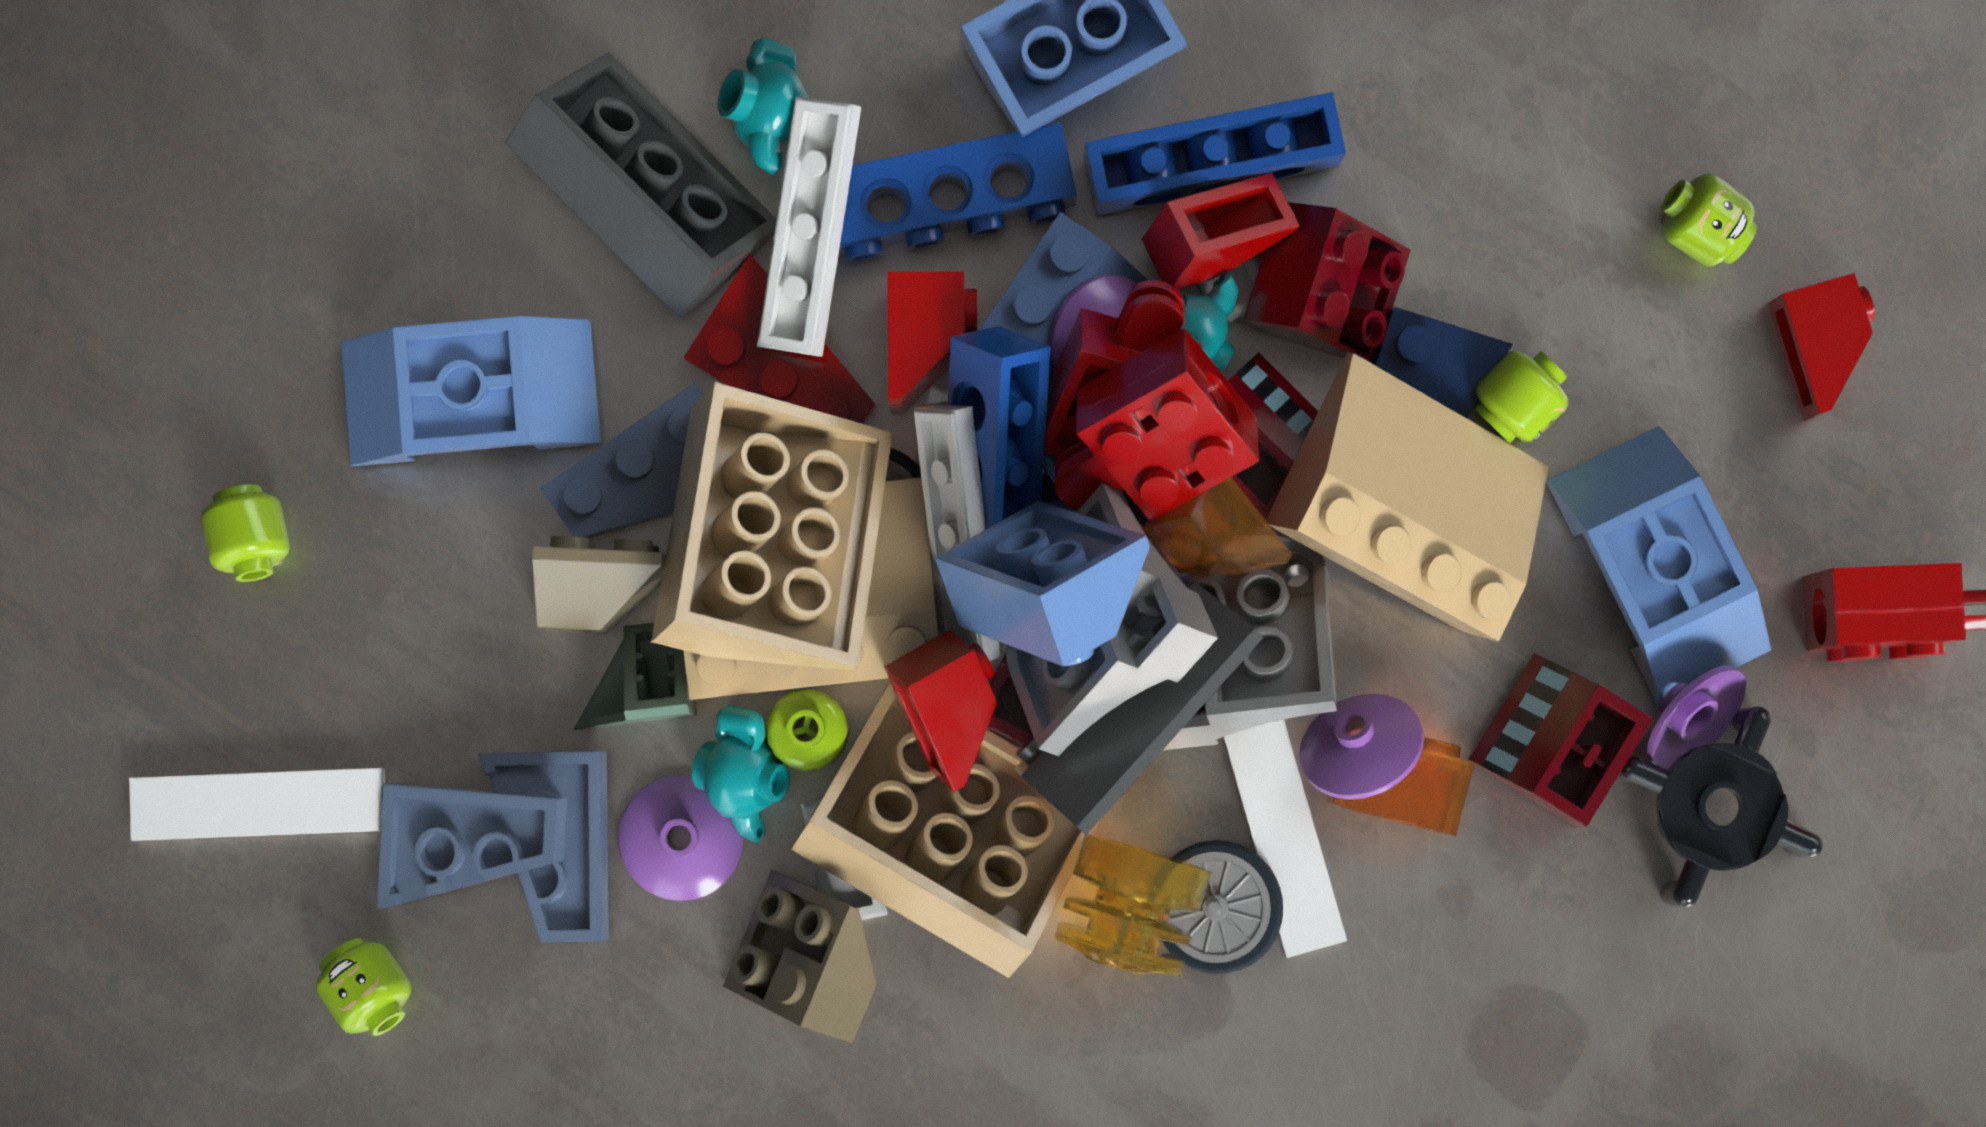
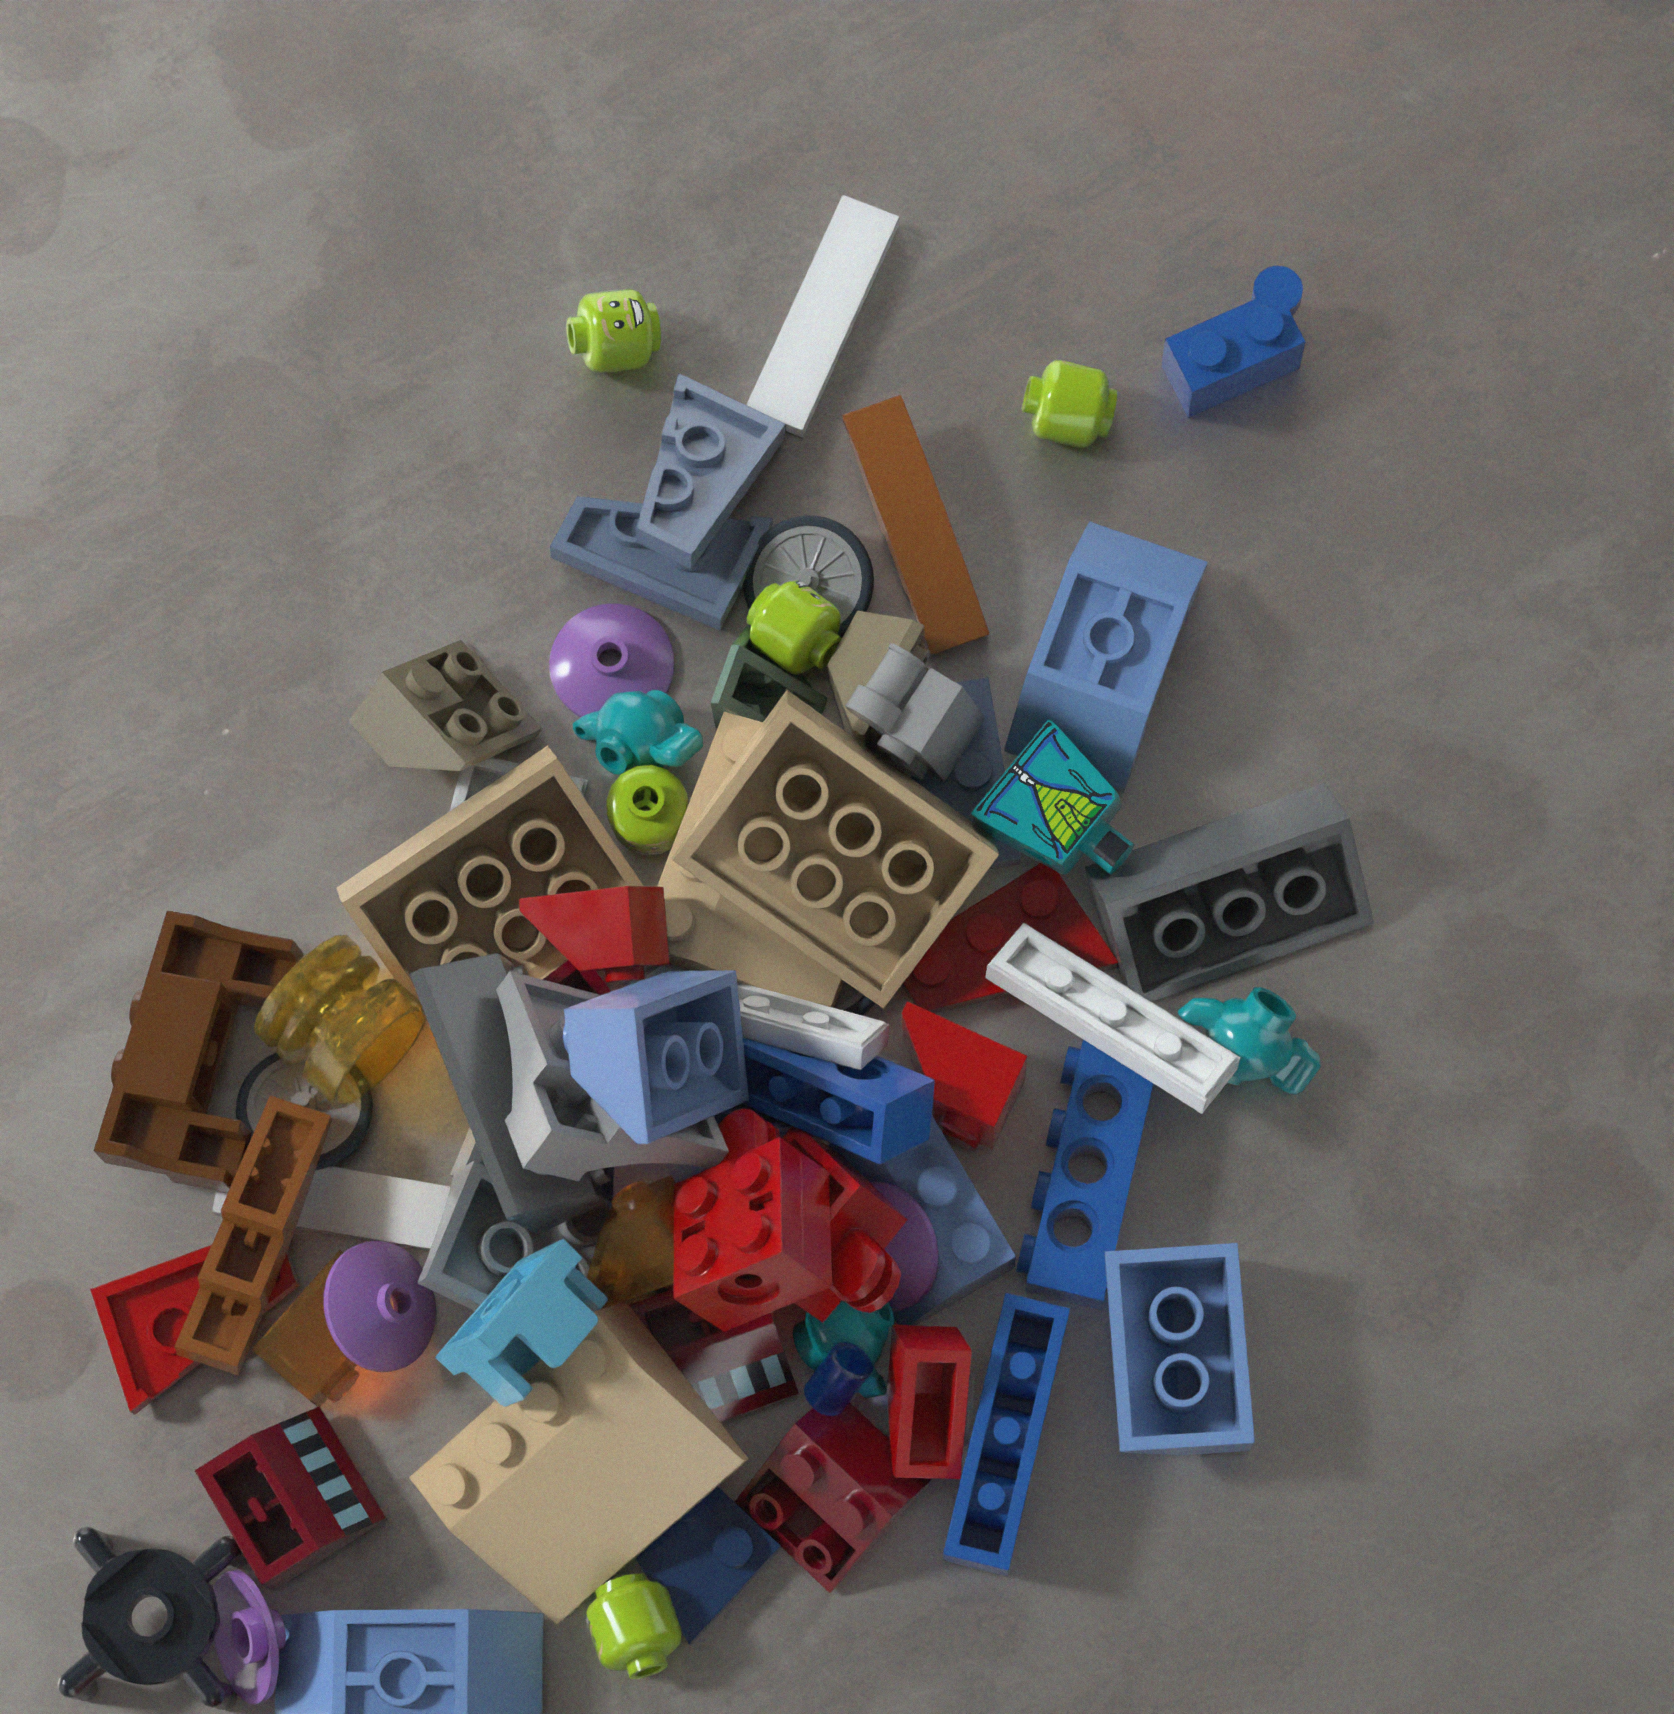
camera: 125 degrees right, 10 degrees down
none -> red wing [90,1245,300,1415]
none -> reddish brown bracket [94,910,304,1193]
none -> dark orange slope [175,1095,332,1376]
none -> medium azure panel [435,1239,608,1407]
none -> light grey wheel [743,515,874,638]
none -> lime head [747,580,842,675]
none -> clear blue hinge [804,1342,873,1416]
none -> dark orange slope [841,395,990,655]
none -> light grey hinge [845,643,985,782]
none -> torso [971,719,1135,875]
none -> blue hinge [1161,265,1306,418]

